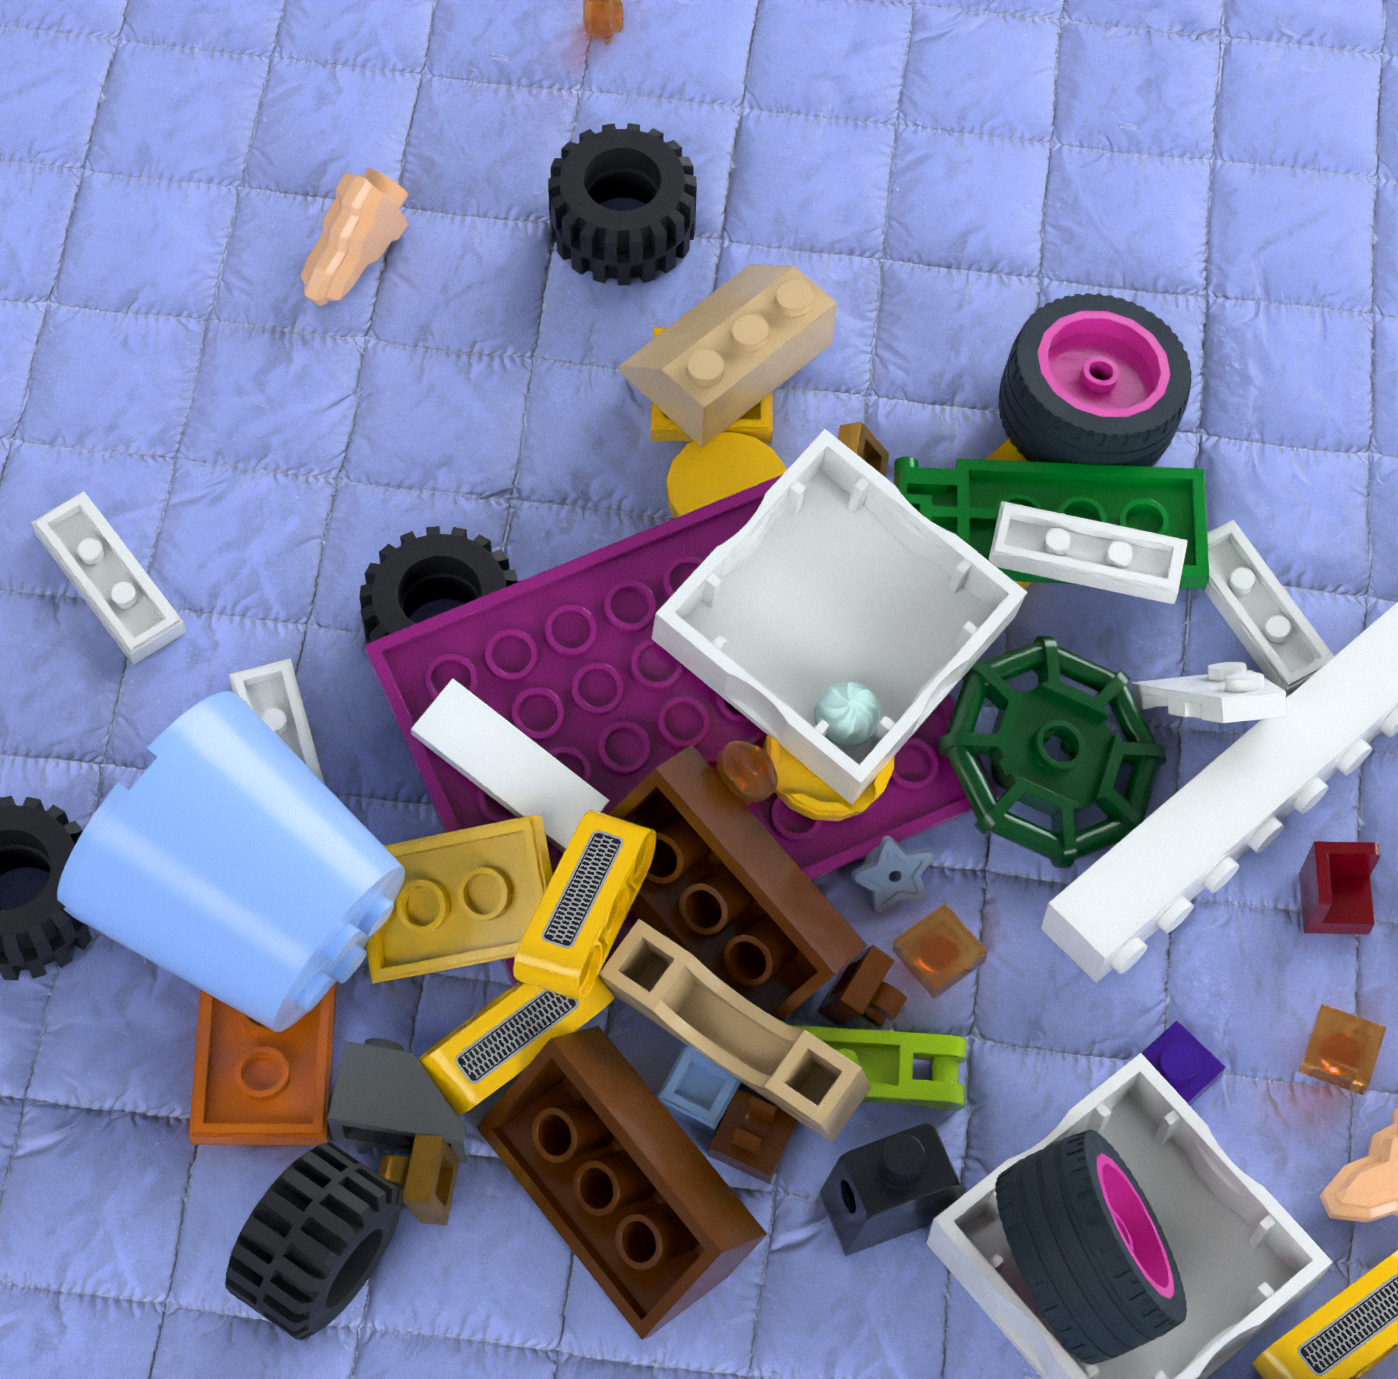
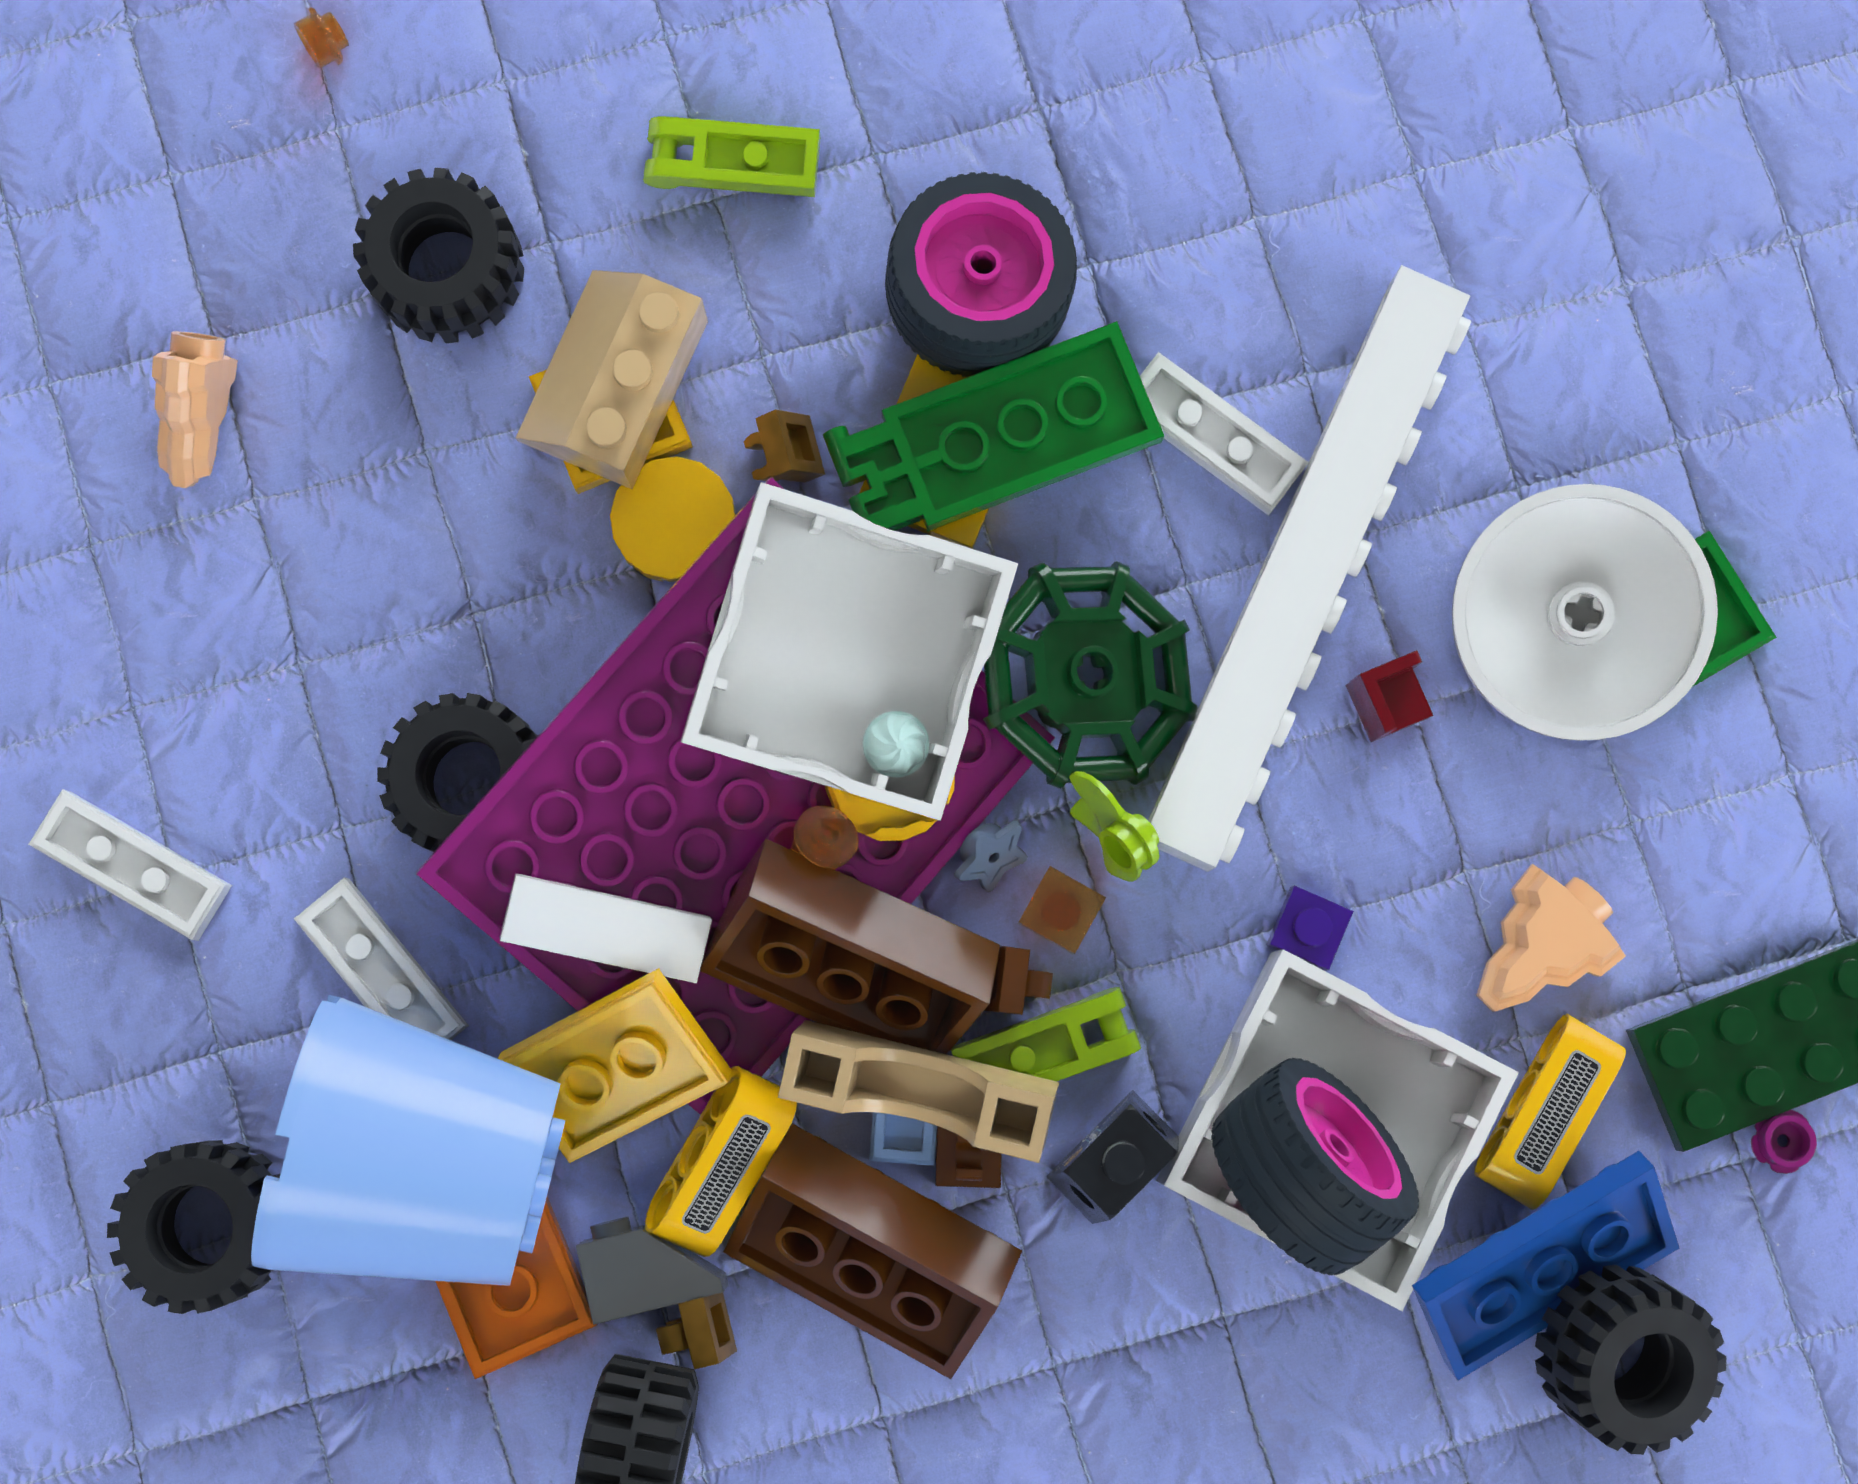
camera: 25 degrees left, 20 degrees up
yellow beam [513,810,656,1001] -> none
white tile [988,501,1188,604] -> none
white wing [1132,662,1287,723] -> none
clear orange plate [1298,1004,1386,1096] -> none
none -> lime plate [643,116,821,197]
none -> lime plate [1069,771,1159,882]

